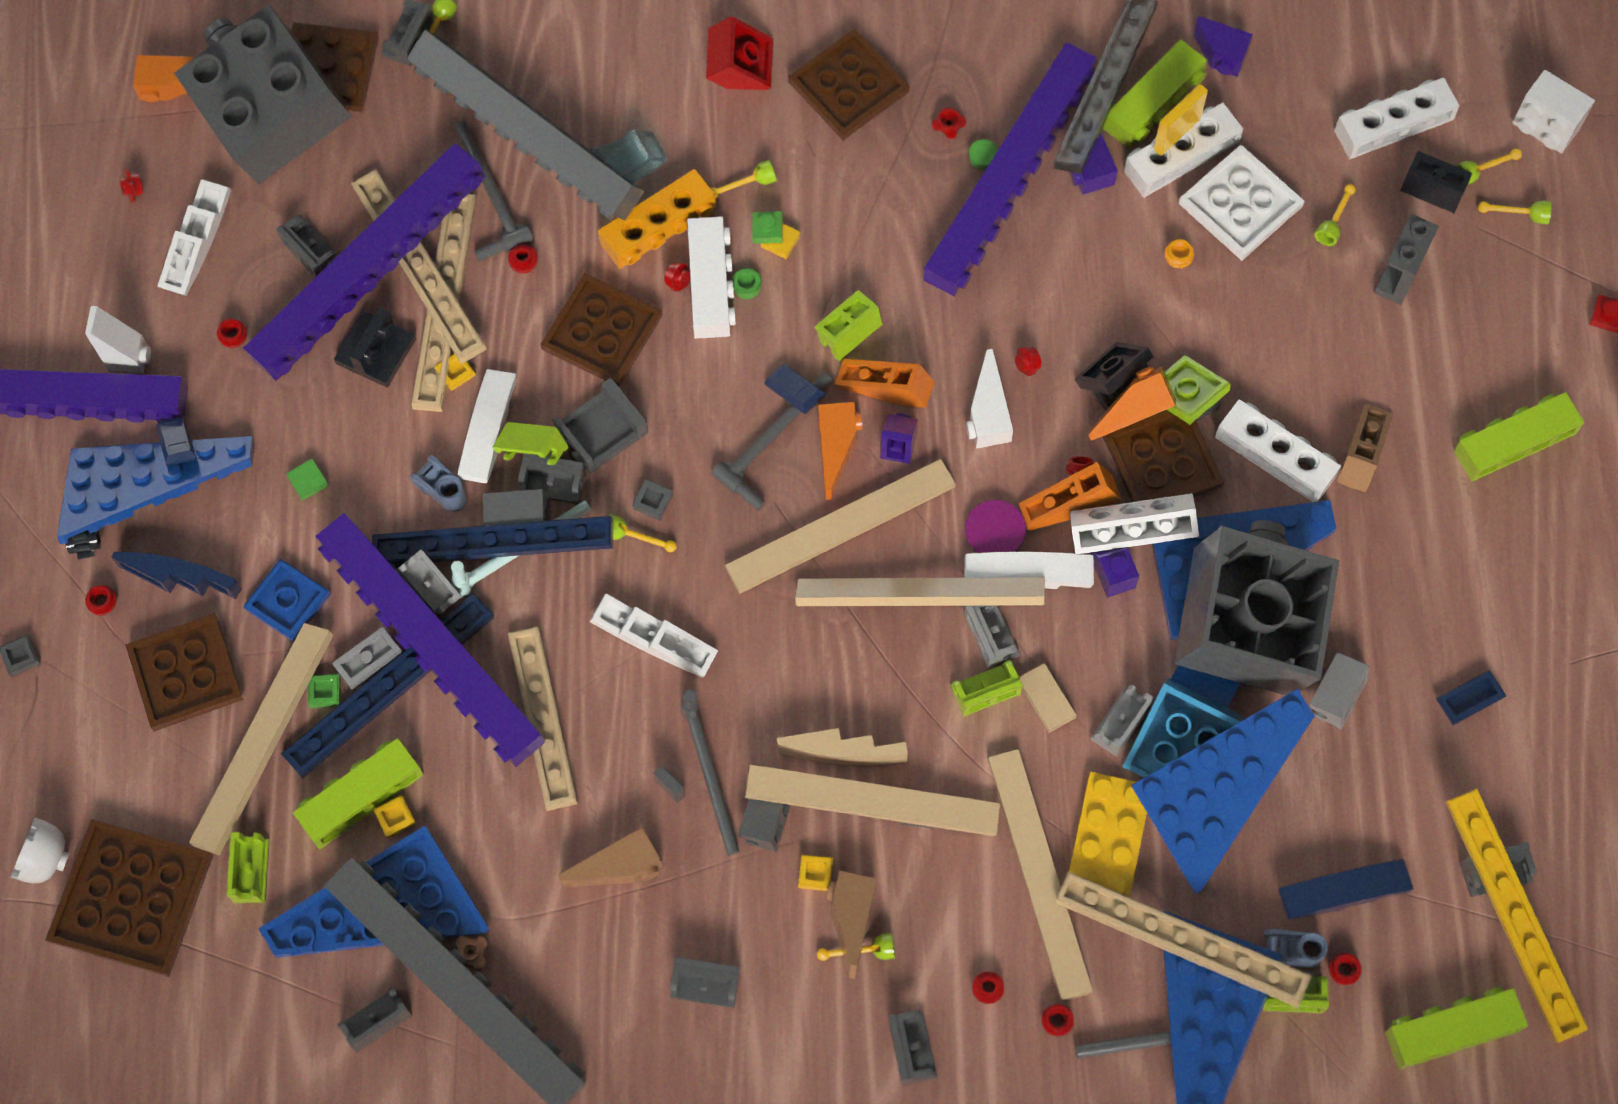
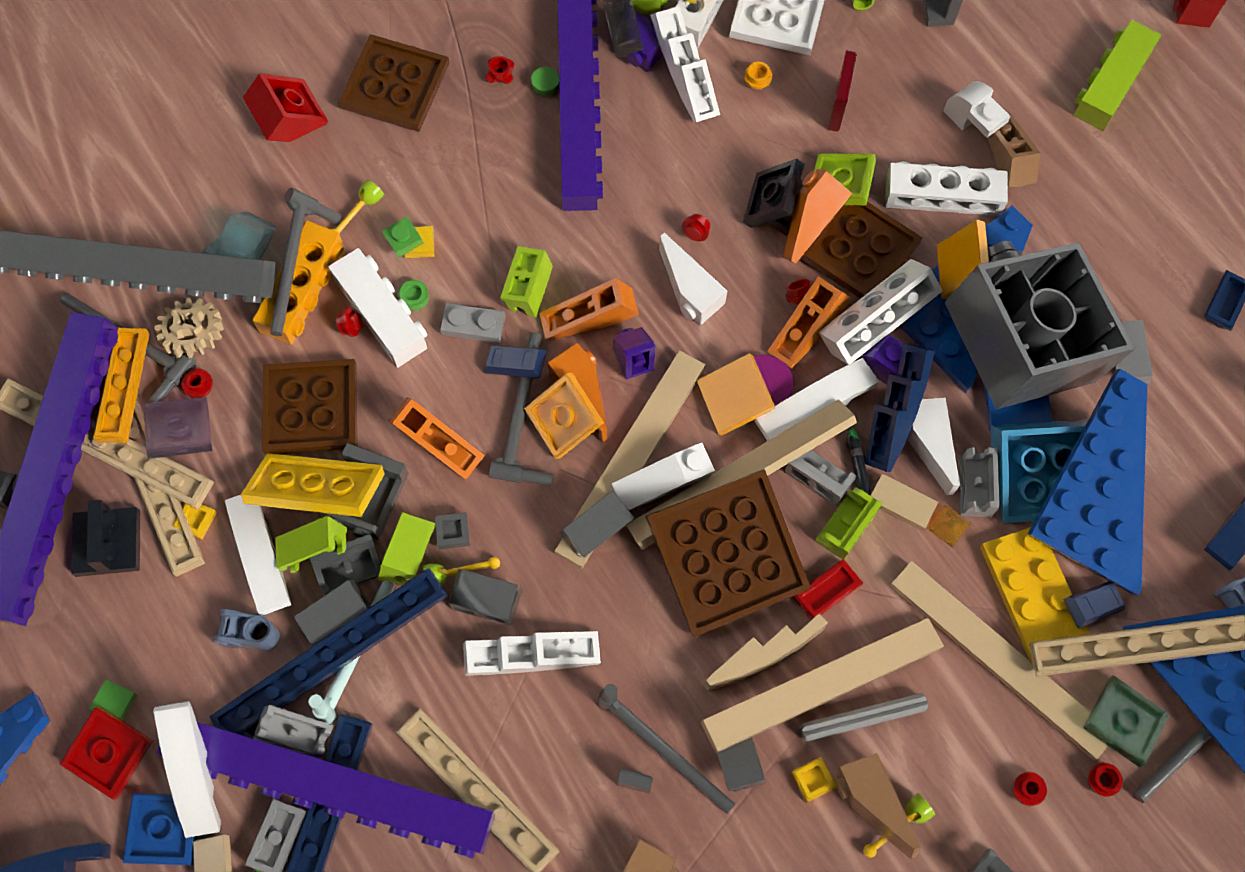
camera: 35 degrees left, 0 degrees up
none -> red tile [59,706,154,800]
none -> light orange tile [93,328,150,444]
none -> clear purple tile [143,397,213,459]
none -> tan gear [154,298,224,359]
none -> white slope [154,701,221,838]
none -> yellow plate [241,453,385,517]
none -> dark grey bar [270,187,341,336]
none -> lime hinge [378,512,436,586]
none -> orange slope [388,397,485,480]
none -> light grey plate [440,303,505,343]
none -> dark grey piece [449,569,523,626]
none -> light orange tile [524,373,604,459]
none -> dark grey hinge [559,490,634,558]
none -> white slope [611,442,715,511]
none -> reddish brown plate [645,469,811,637]
none -> white slope [651,6,720,123]
none -> light orange tile [697,353,776,436]
none -> red tile [793,558,863,620]
none -> light grey axle [800,693,928,742]
none -> dark red tile [828,50,857,132]
none -> black piece [846,428,870,495]
none -> dark blue slope [864,344,935,472]
none -> white slope [907,398,960,495]
none -> clear yellow slope [927,505,971,548]
none -> light orange tile [936,220,989,300]
none -> white brick [943,81,1011,138]
none -> dark blue tile [1063,581,1125,629]
none -> clear green tile [1083,675,1170,768]

